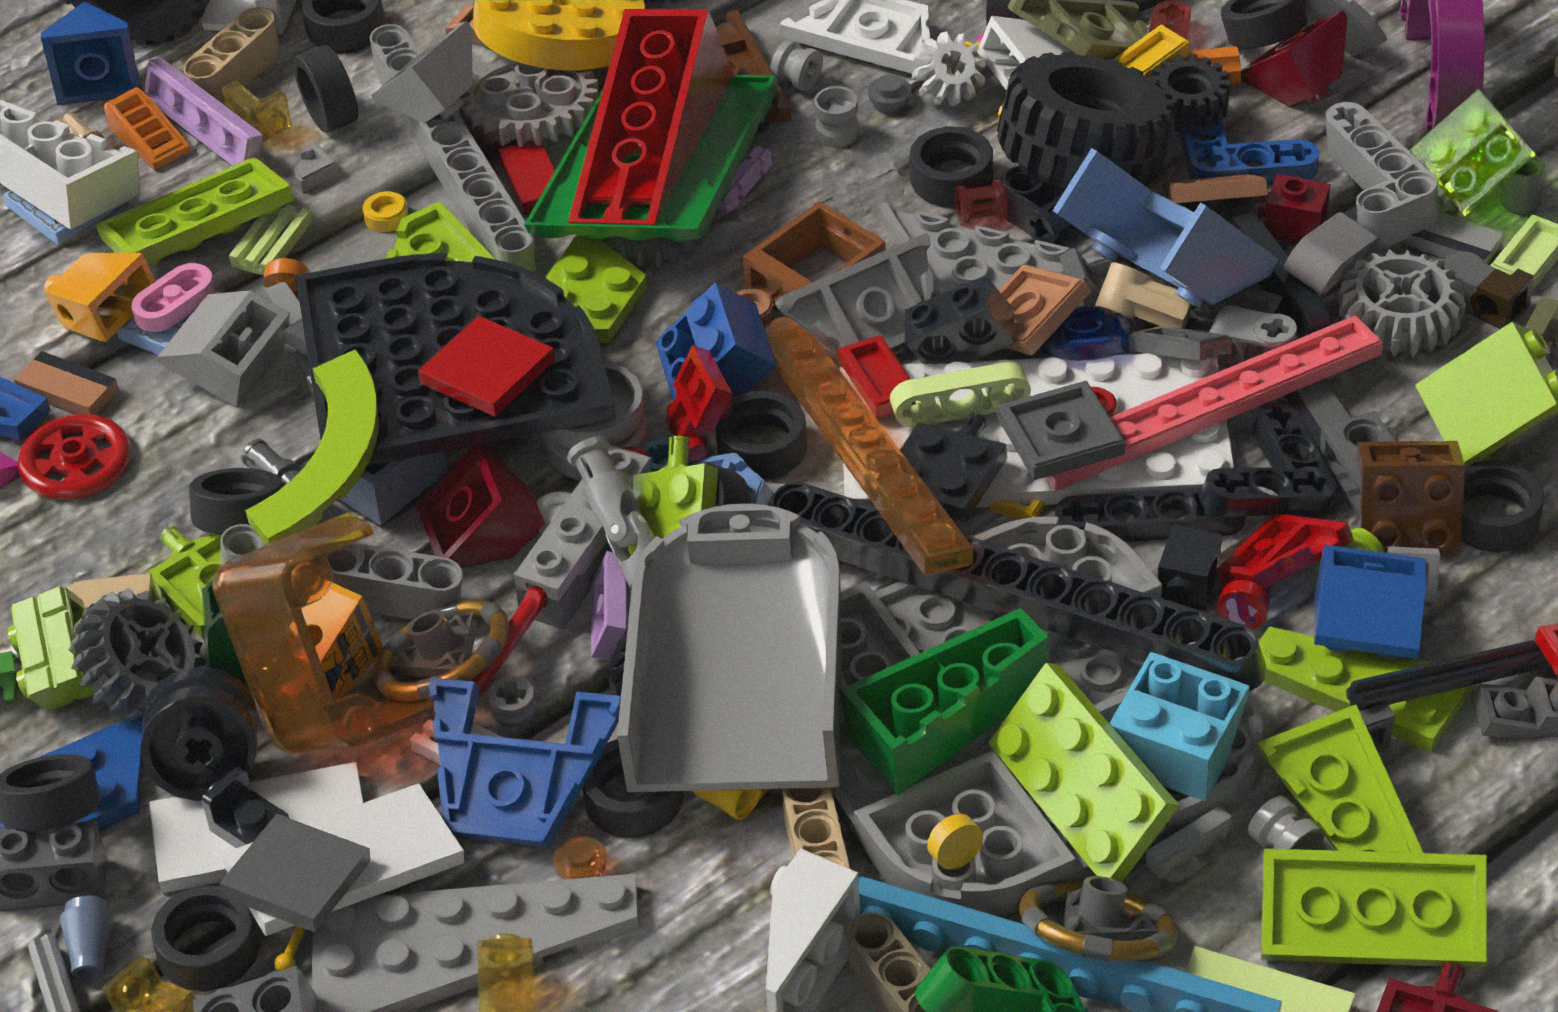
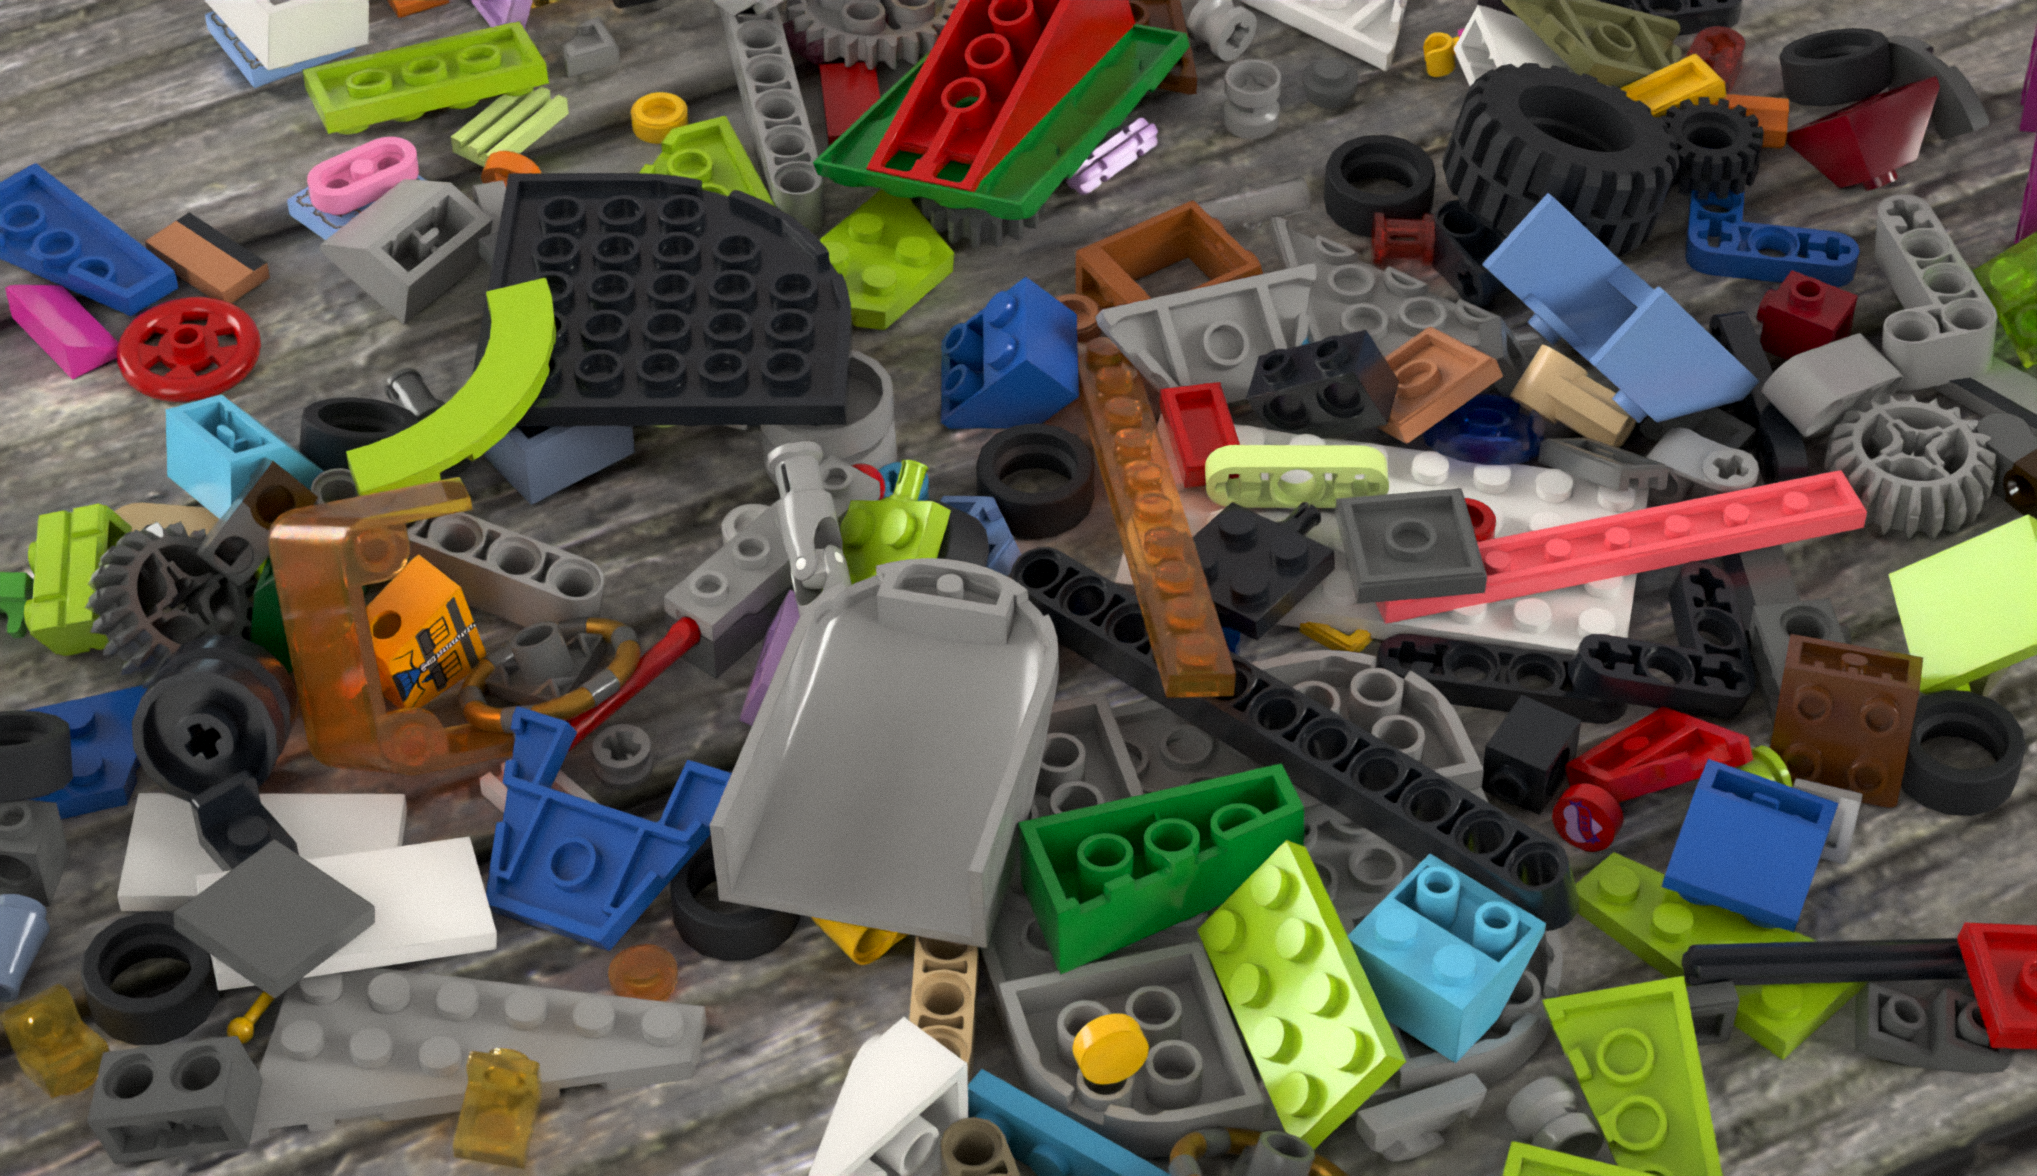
camera: 10 degrees right, 0 degrees up
light orange torso [44,253,156,342] -> none
dark red slope [417,444,545,568] -> none
red tile [418,316,555,417] -> none
red plate [666,345,732,462] -> none
white gear [912,31,986,107] -> none
nougat tile [1162,174,1267,203] -> none
none -> medium azure slope [165,394,325,519]
none -> leg [197,457,319,587]

